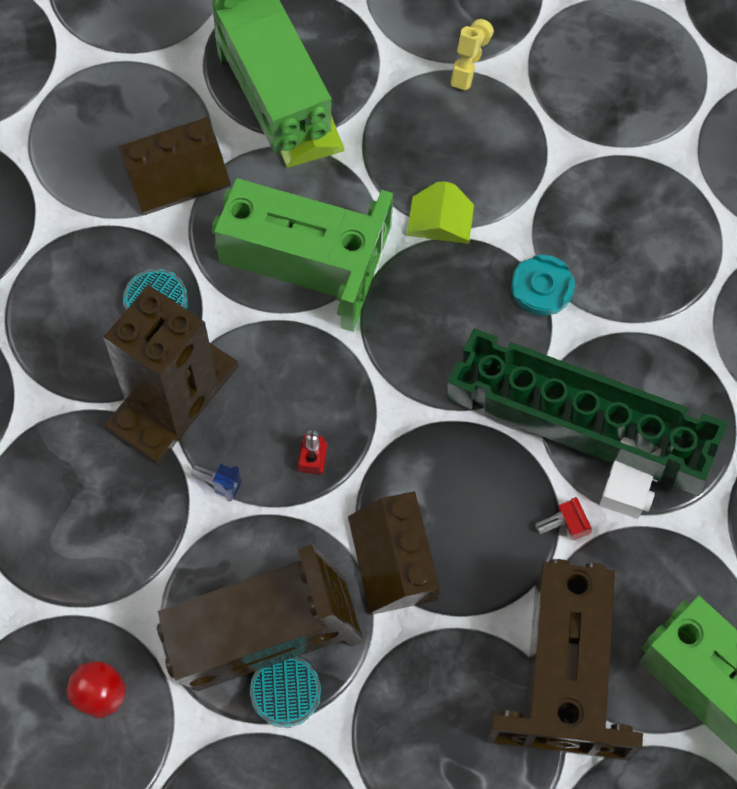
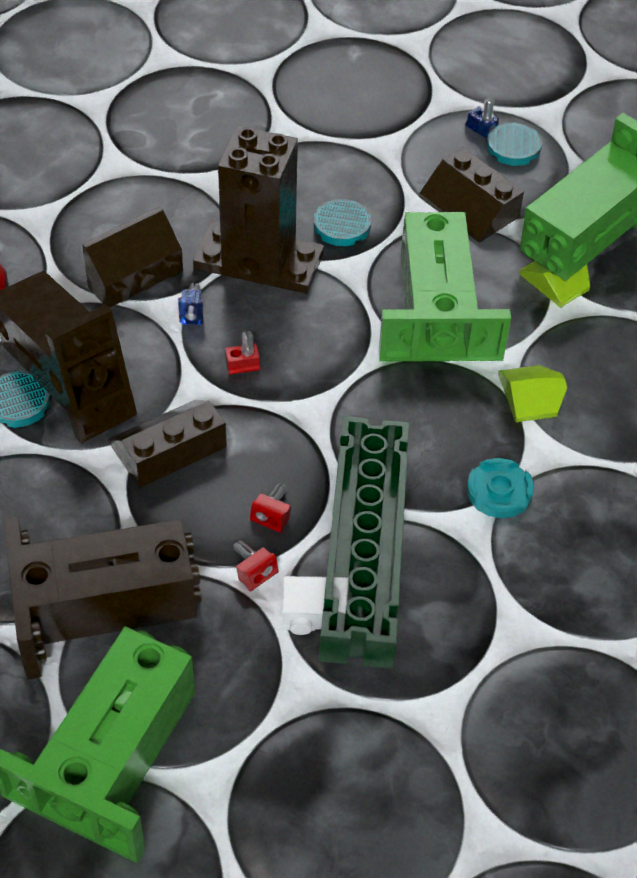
camera: 70 degrees right, 15 degrees down
none -> dark brown slope [82,207,183,308]
none -> red piece [250,483,291,533]
none -> clear blue piece [465,97,499,139]
none -> tile [486,123,542,166]

